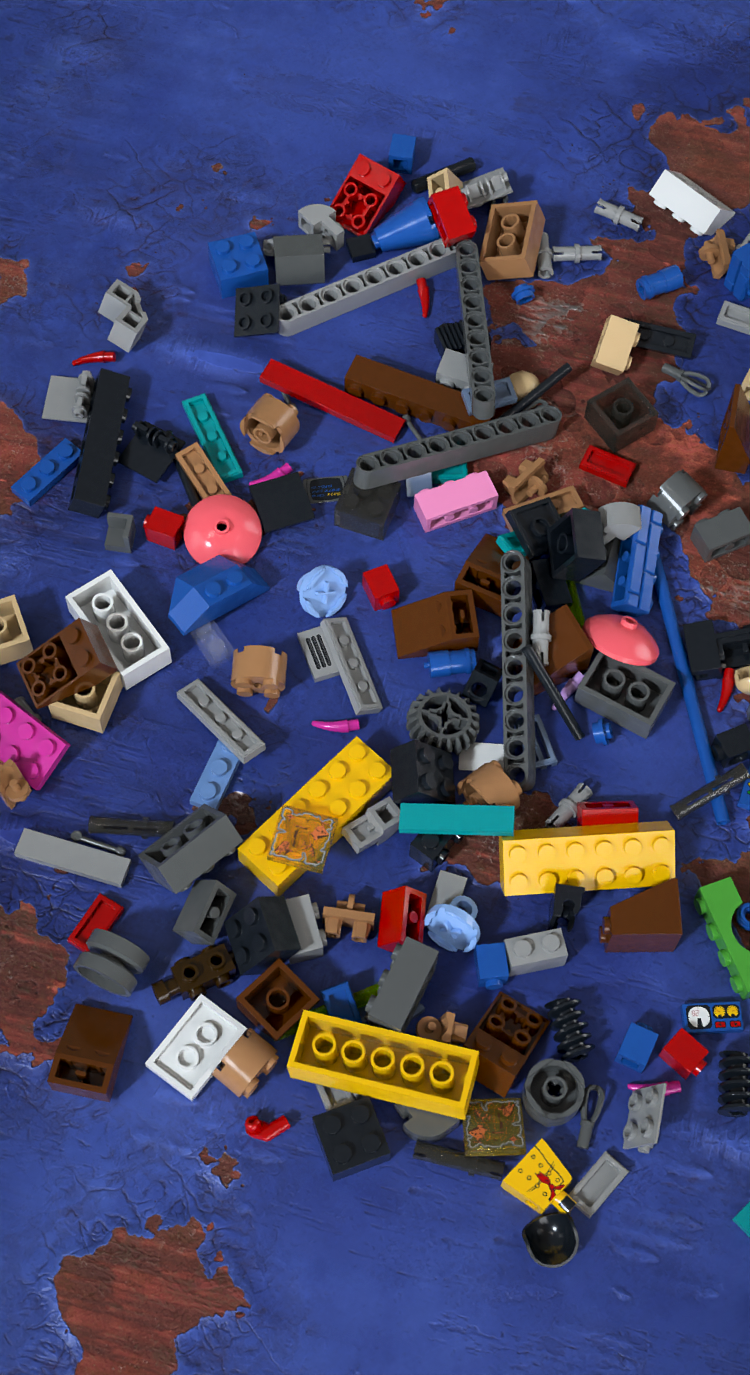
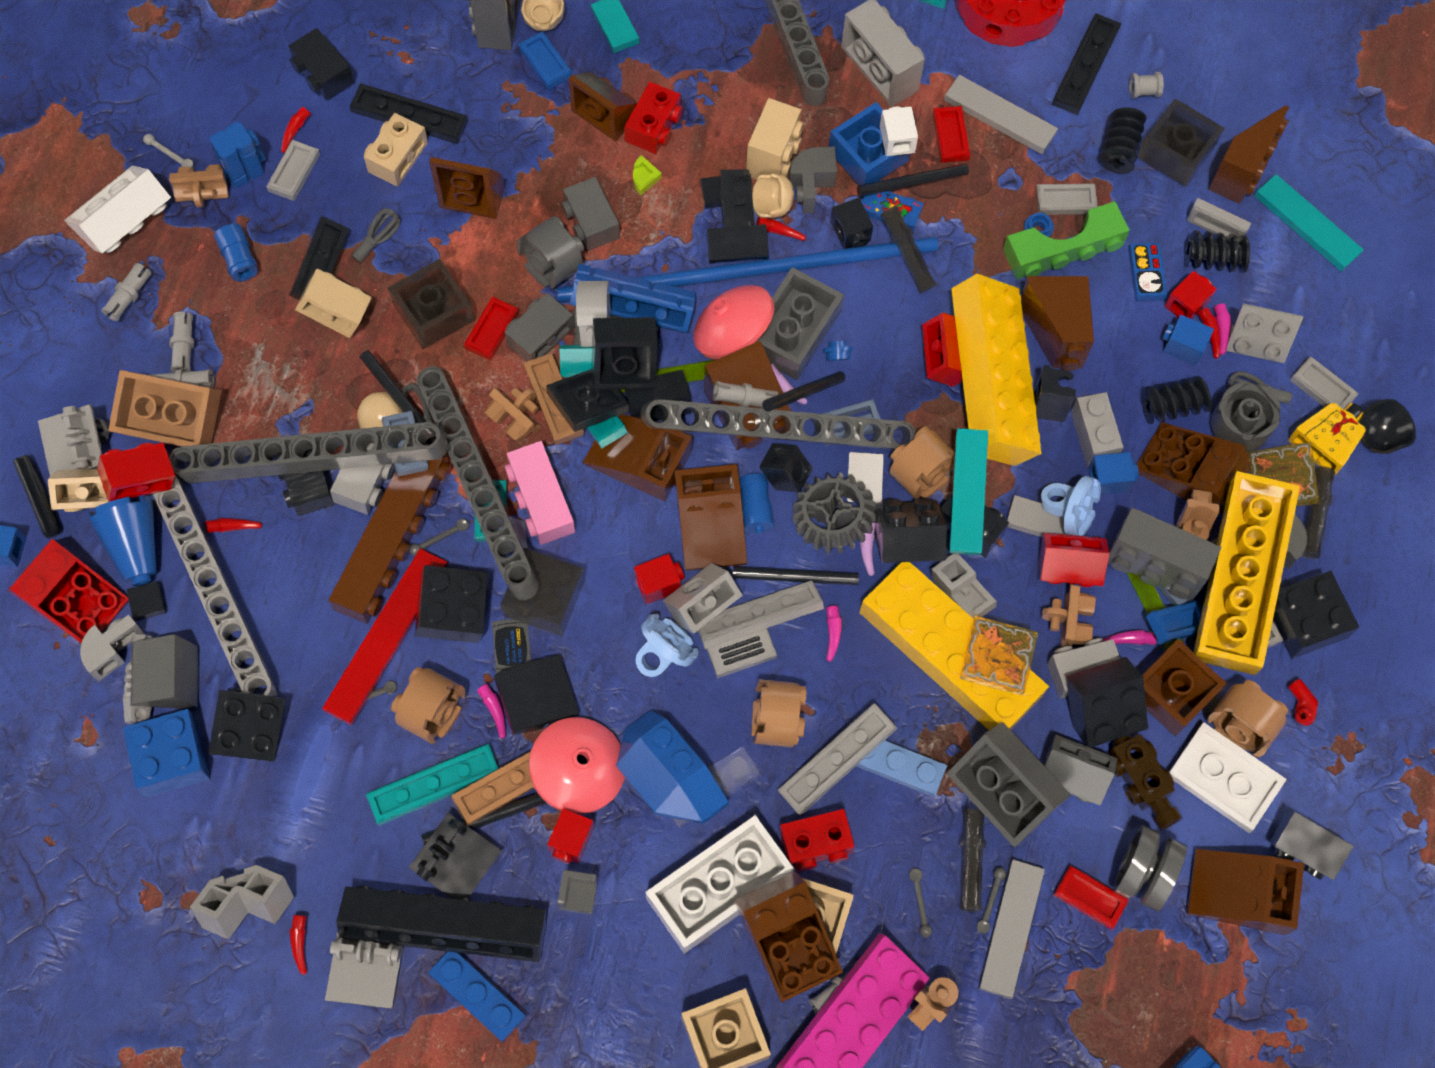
camera: 90 degrees left, 5 degrees up
blue plate [511,283,535,305] -> none
light grey pin [545,783,593,828] -> none
none -> black brick [414,565,488,643]
none -> dark grey brick [505,293,575,362]
none -> light grey brick [663,563,743,634]
none -> black bar [733,566,859,585]
none -> red brick [779,809,855,872]
none -> dark grey hinge [909,868,932,938]
none -> dark pink helmet [1102,630,1157,645]
none -> red helmet [1198,307,1221,359]
none -> brick [1269,808,1354,880]

